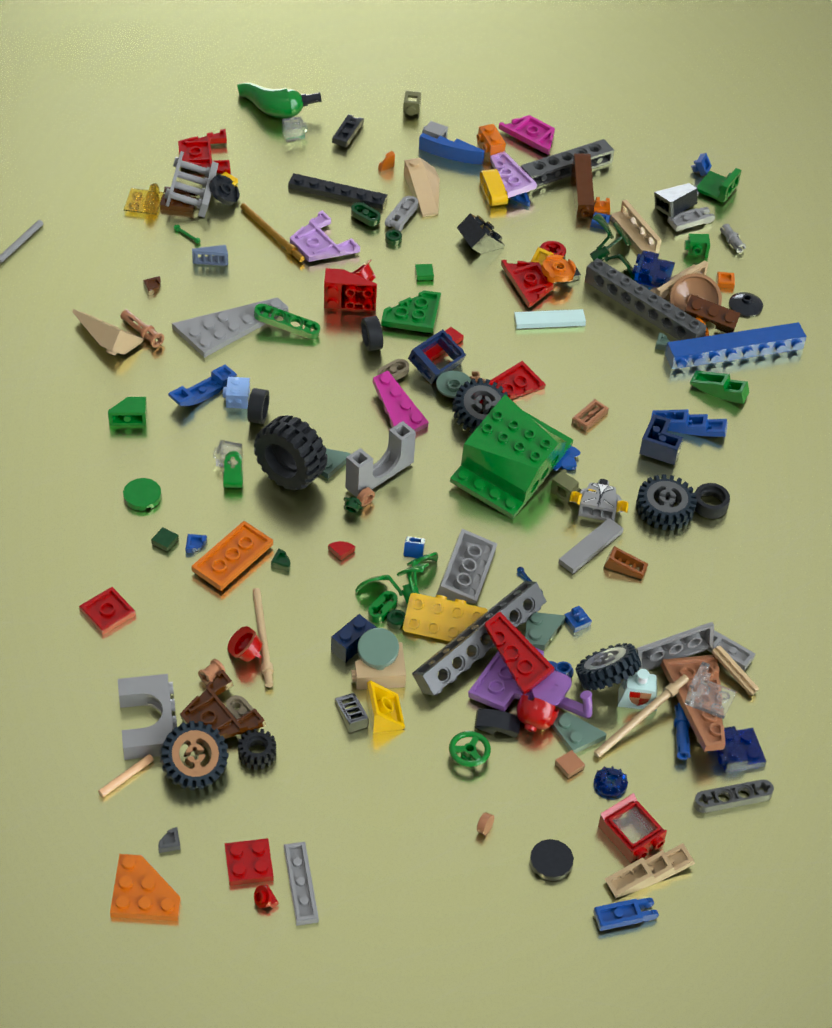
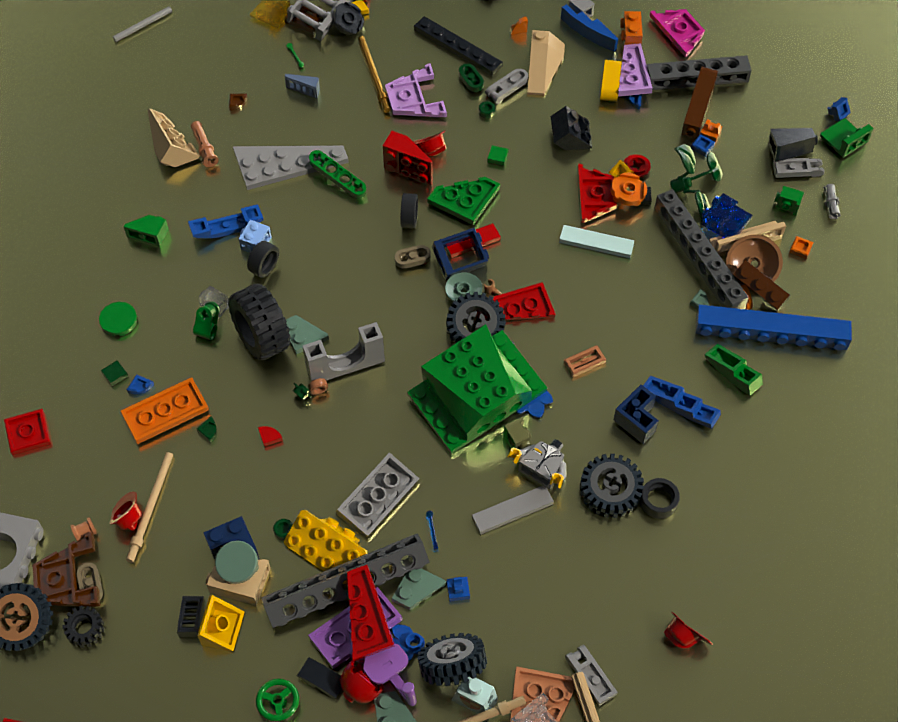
camera: 25 degrees right, 10 degrees up
green plant [355,552,438,605] -> none
green beam [368,591,398,623] -> none
dark pink wing [372,371,429,432] -> none
blue slope [403,536,426,558] -> none
dark orange slope [604,546,648,579] -> none
tan fence [610,199,661,260] -> none
light grey slope [635,622,714,672] -> none
black dish [729,292,763,317] -> none
none -> red piece [664,612,713,649]

